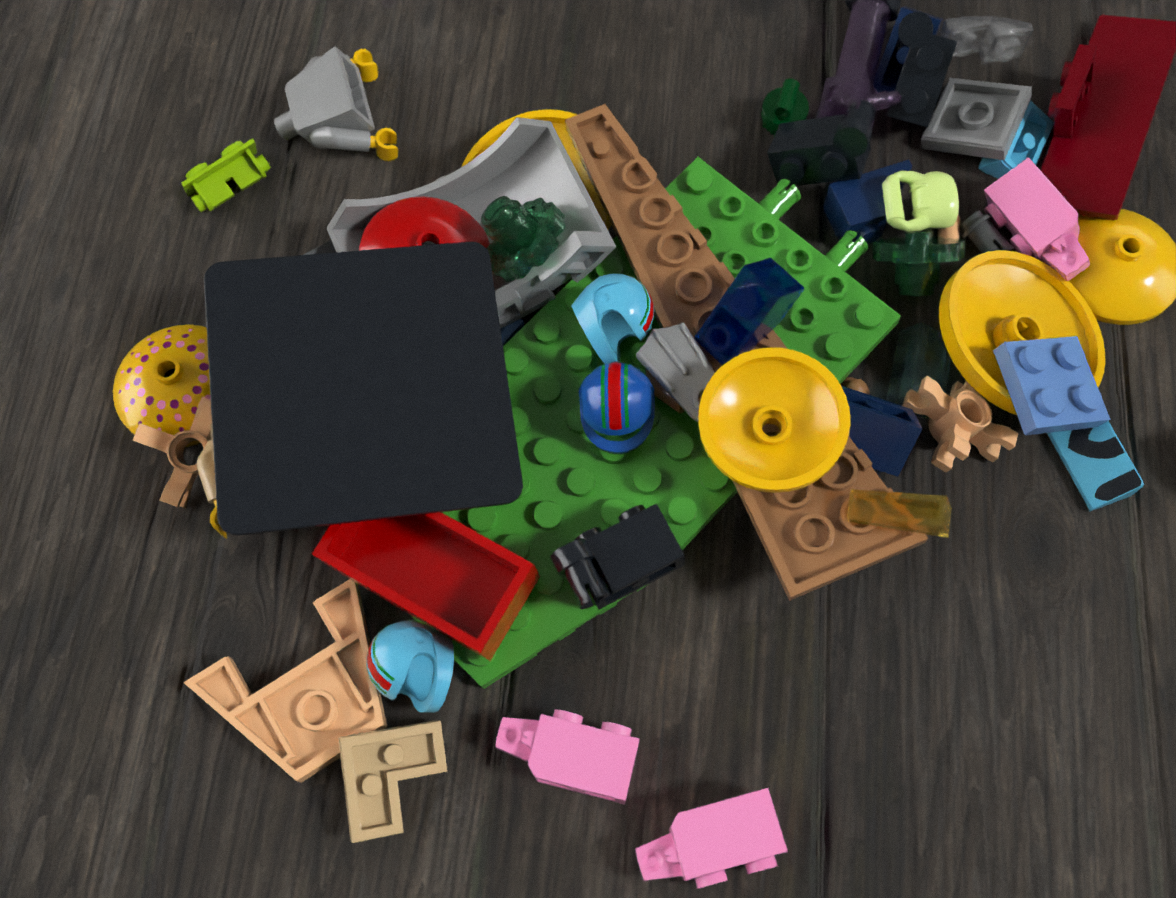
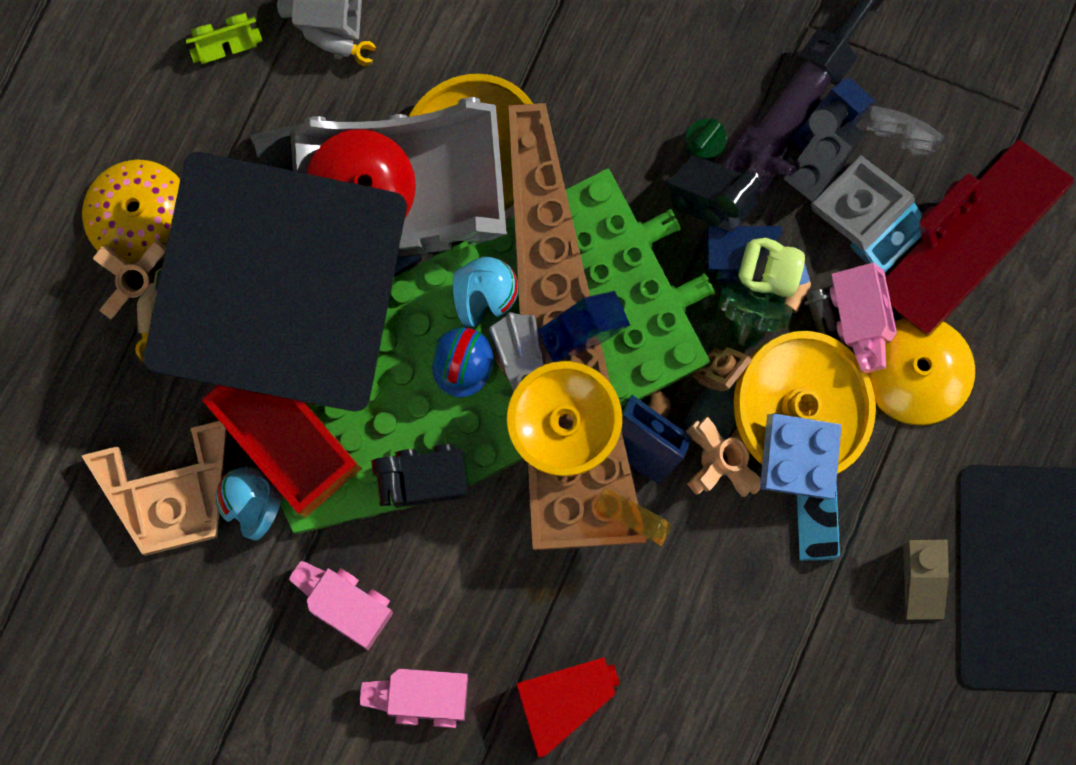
camera: 15 degrees right, 10 degrees up
tan plate [338,720,447,843] -> none
clear green plant [481,196,566,282] -> none
none -> red slope [517,657,620,759]
none -> medium nougat slope [693,347,752,391]

